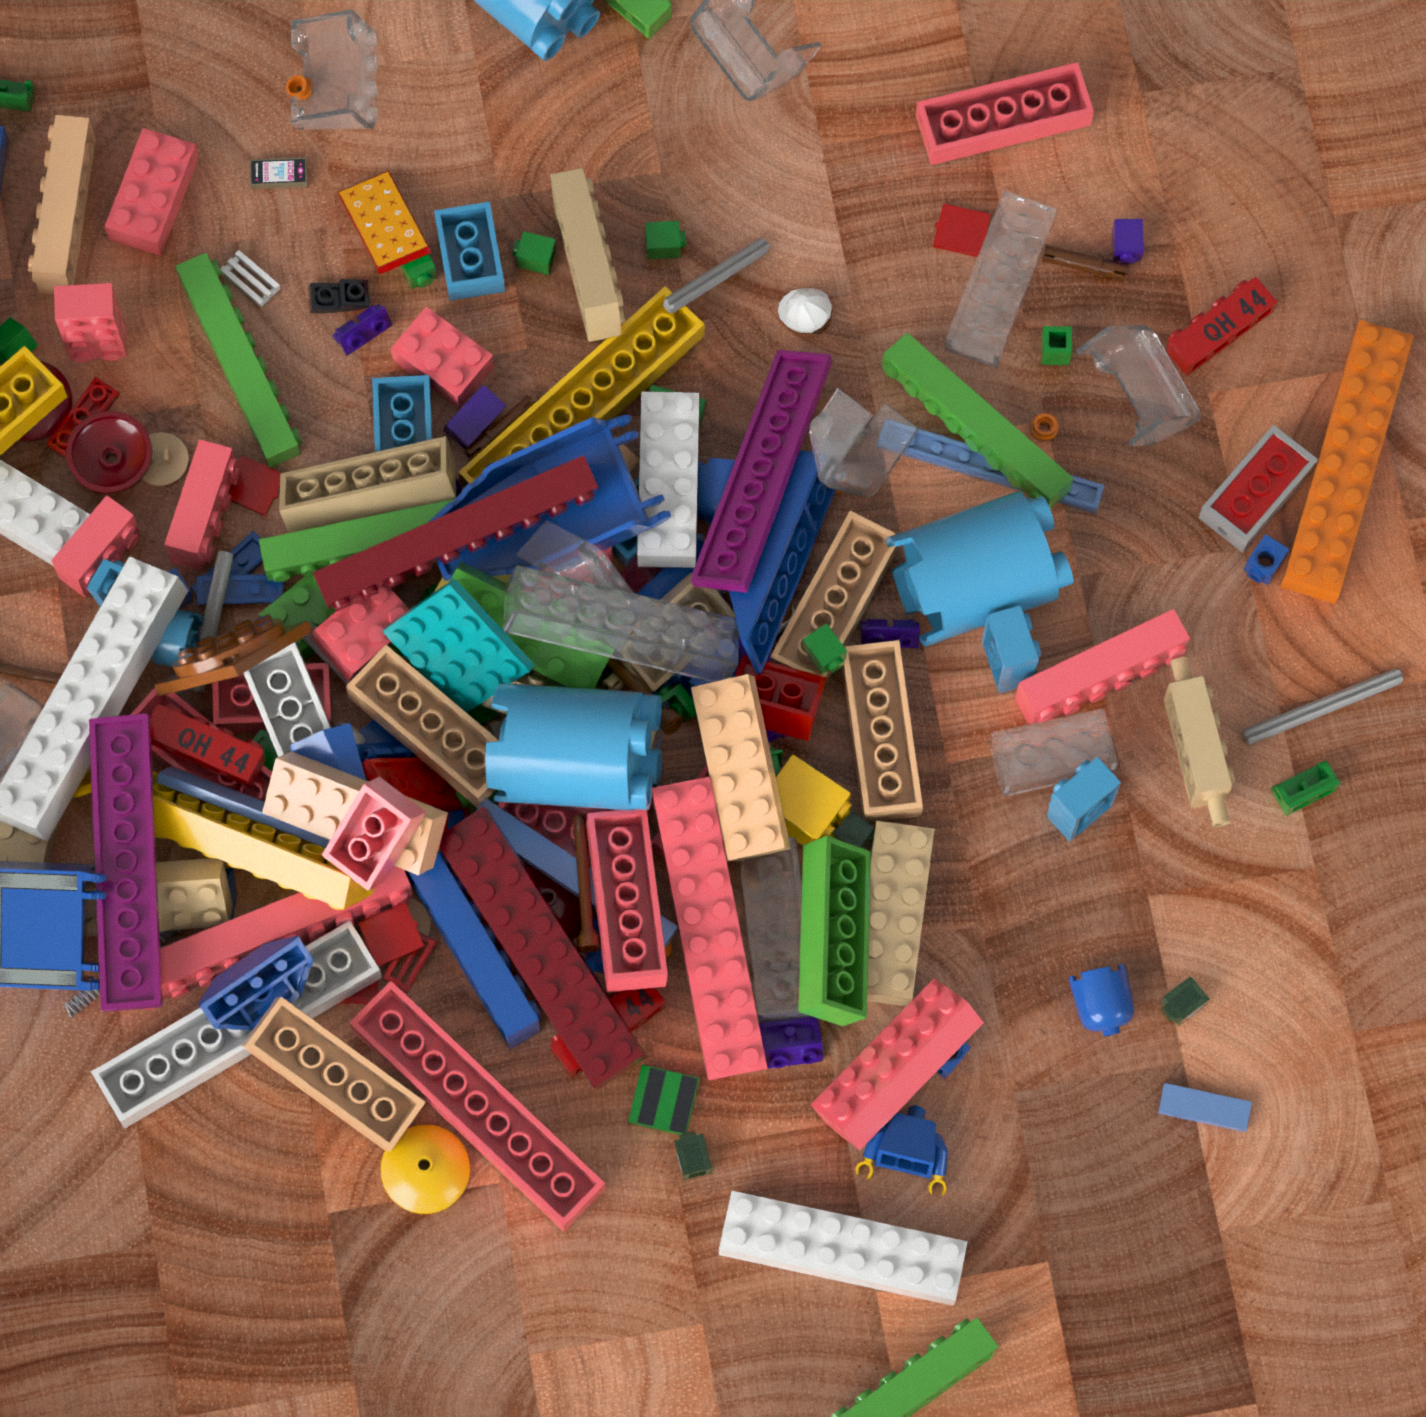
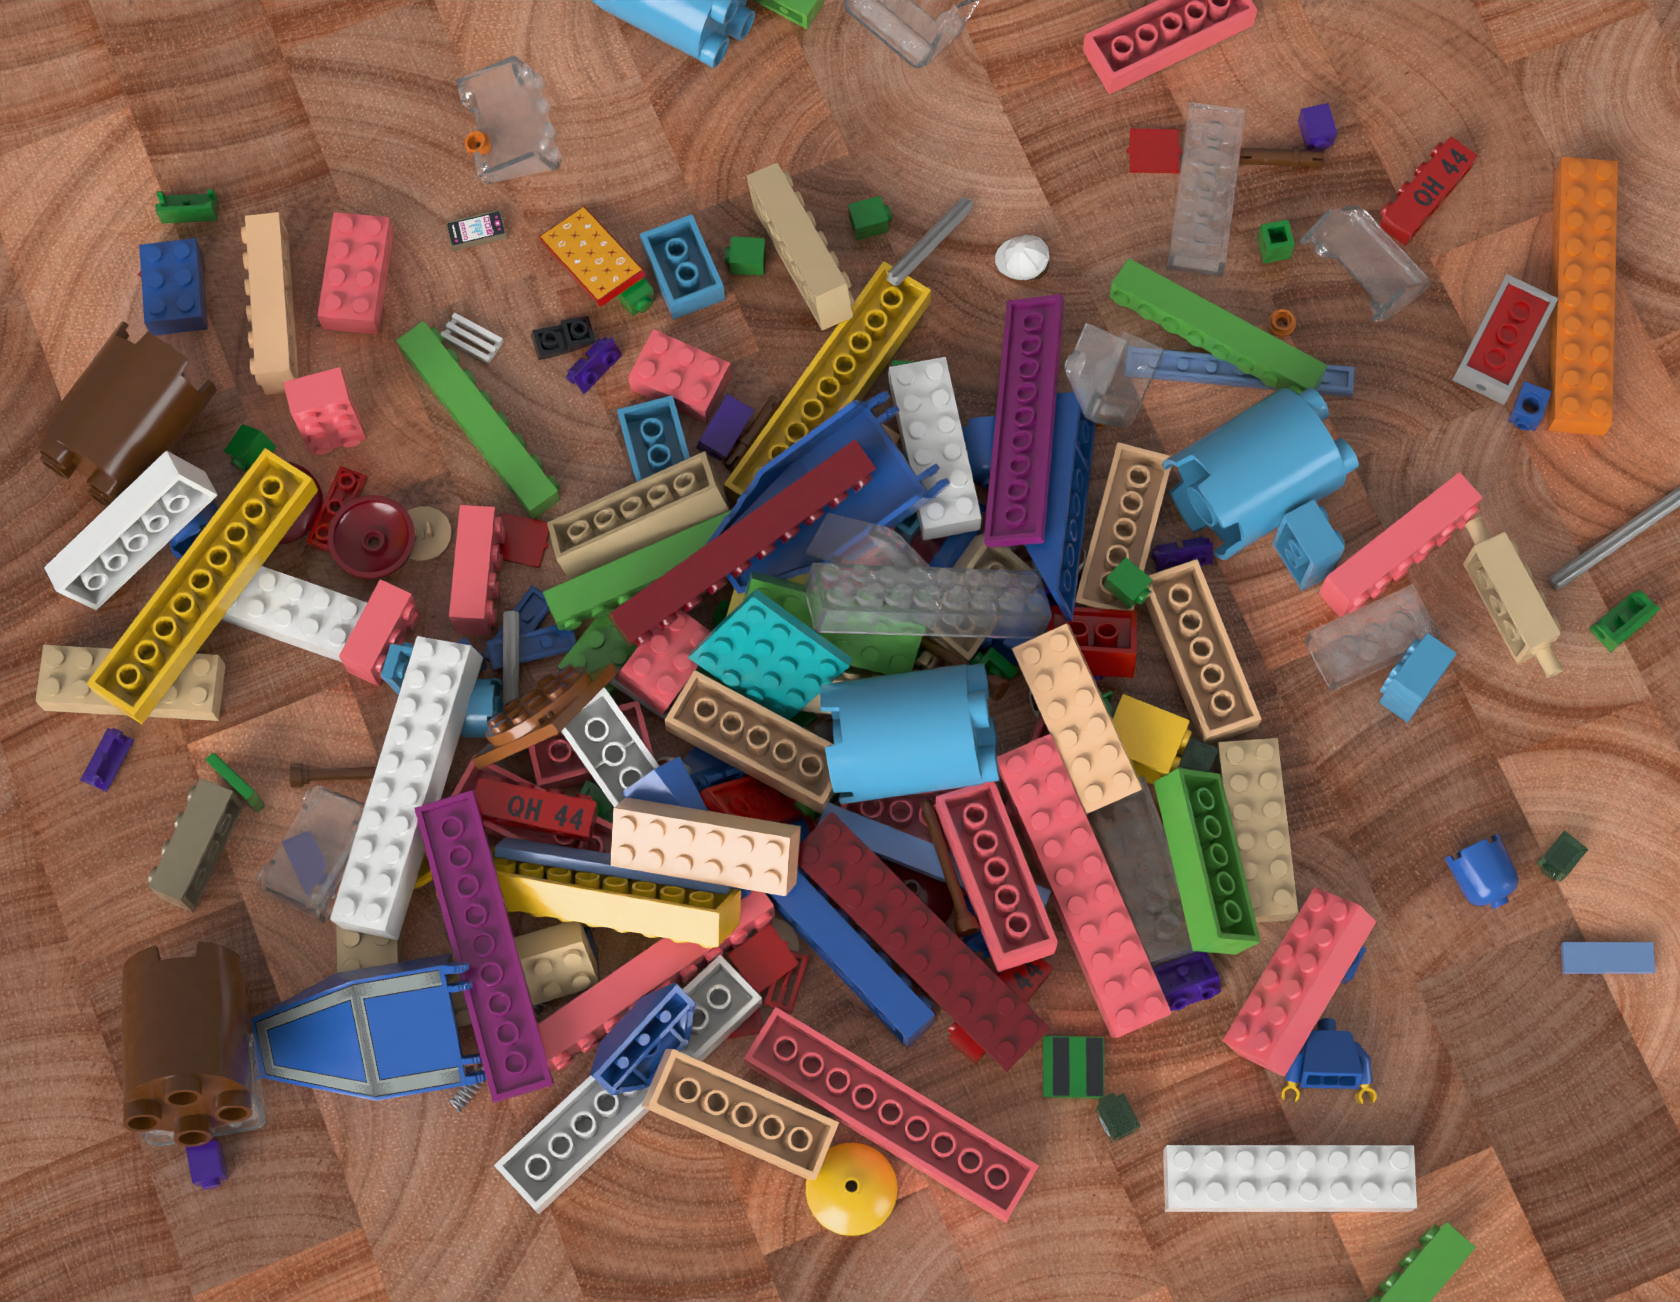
camera: 10 degrees left, 0 degrees up
coral brick [322,777,426,891] -> none

